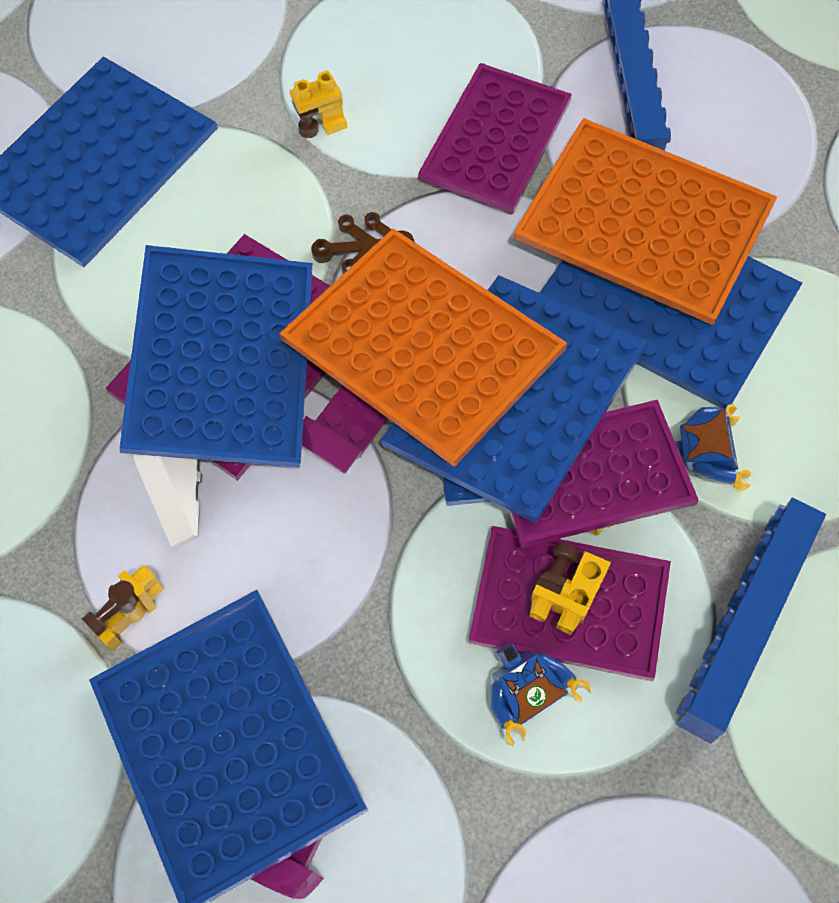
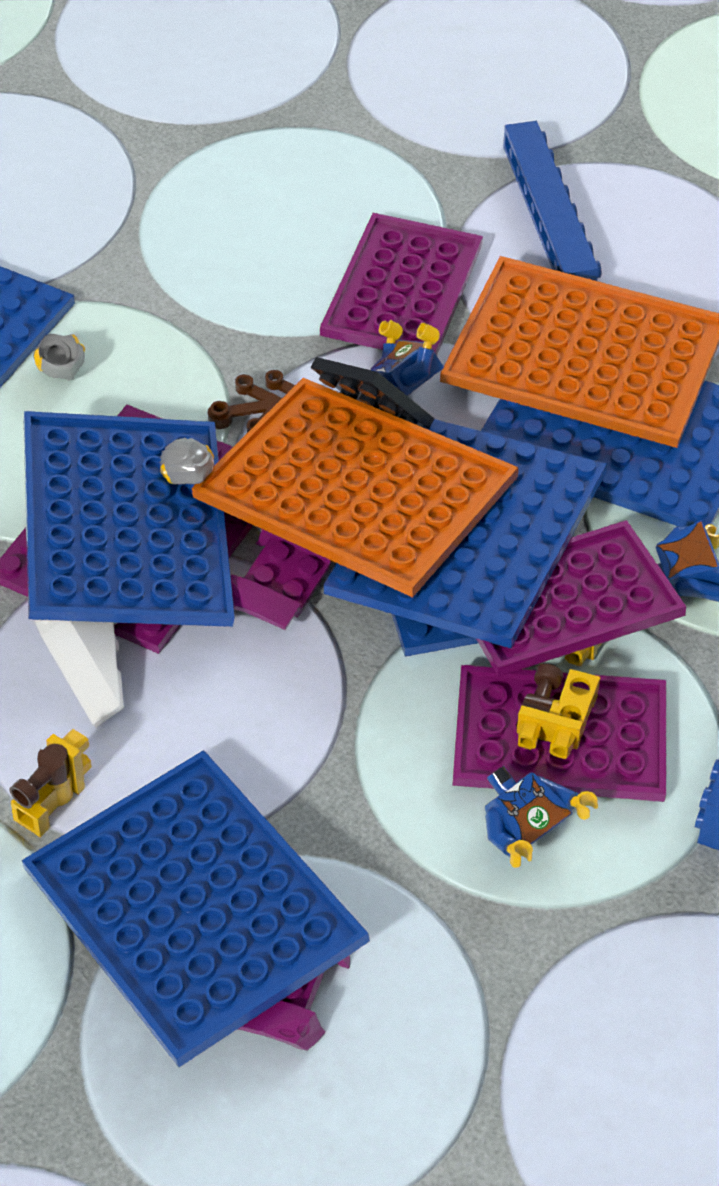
camera: 10 degrees left, 15 degrees down
yellow hips [289,70,348,138] -> none
none -> light grey hair [33,334,85,381]
none -> light grey hair [159,437,214,484]
none -> black plate [310,357,435,429]
none -> torso [370,320,444,396]

